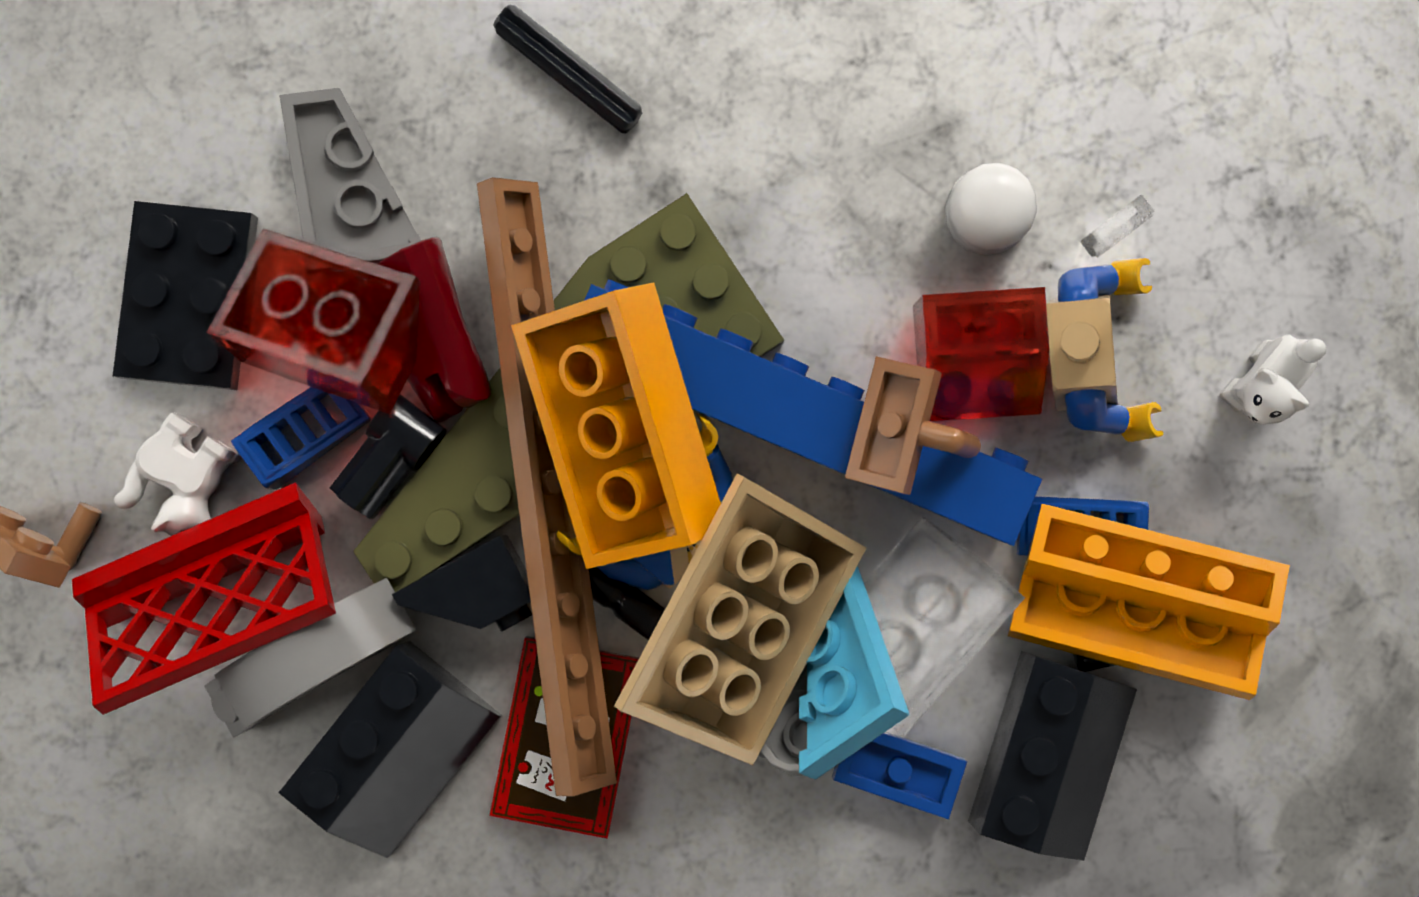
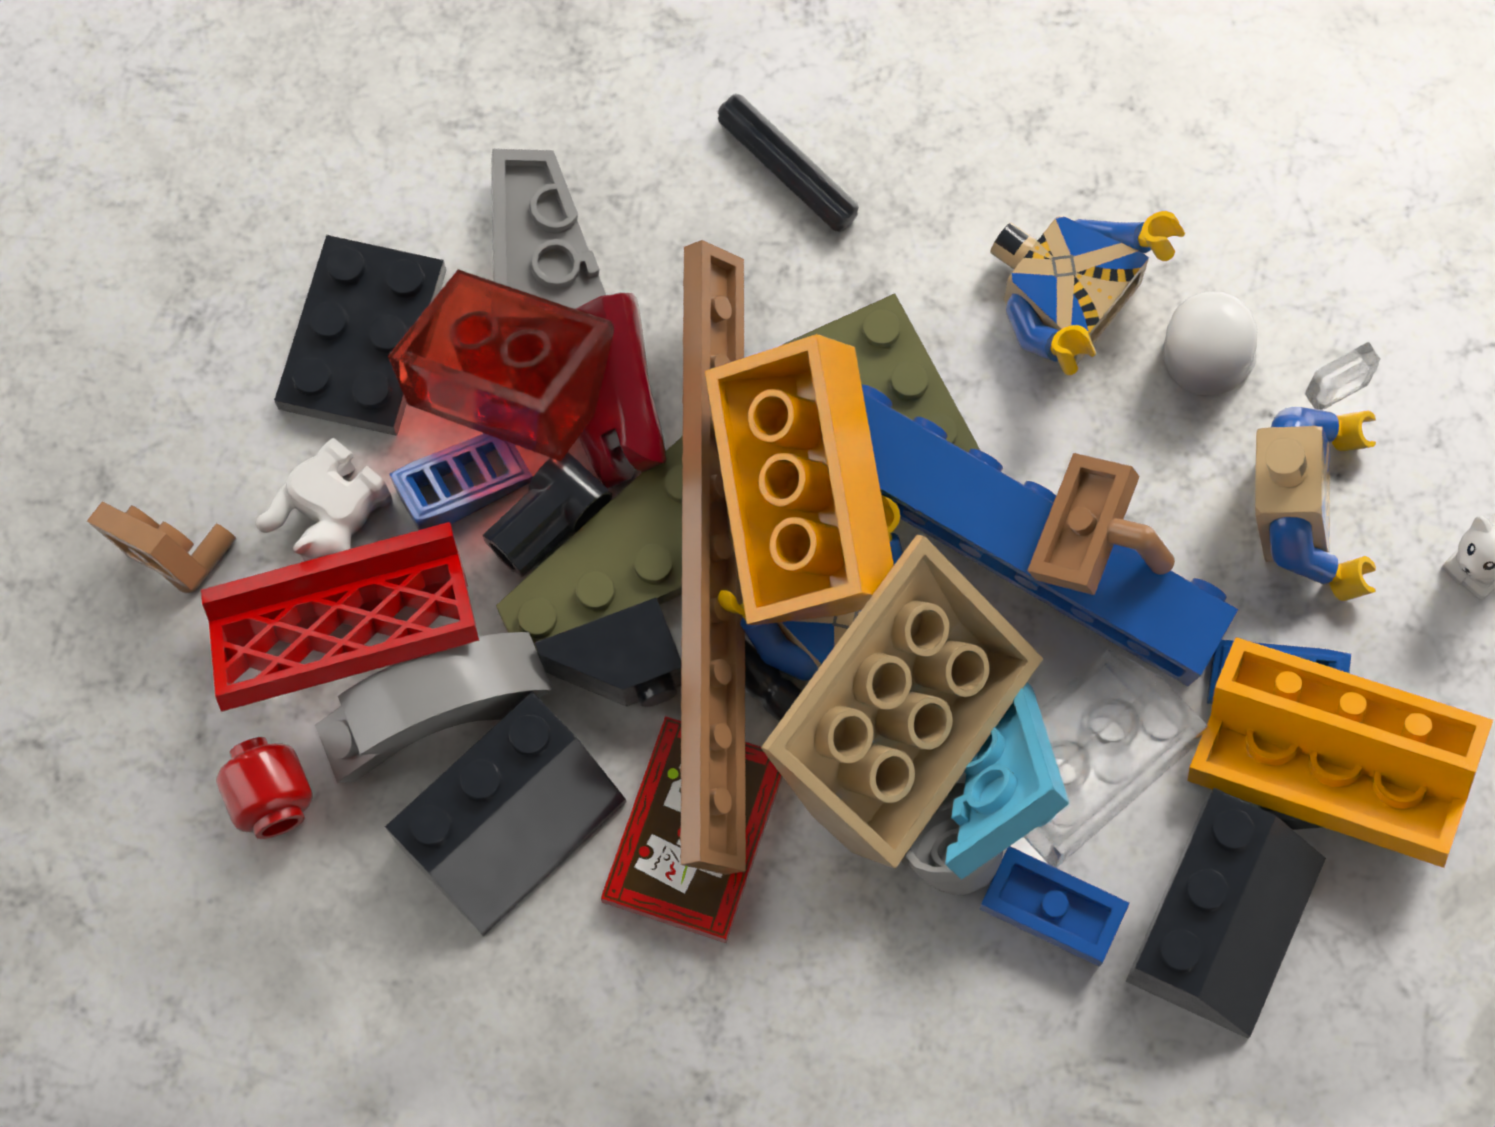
camera: 10 degrees right, 15 degrees down
clear red slope [913,287,1049,422] -> none
none -> red head [216,737,313,839]
none -> torso [990,211,1185,376]

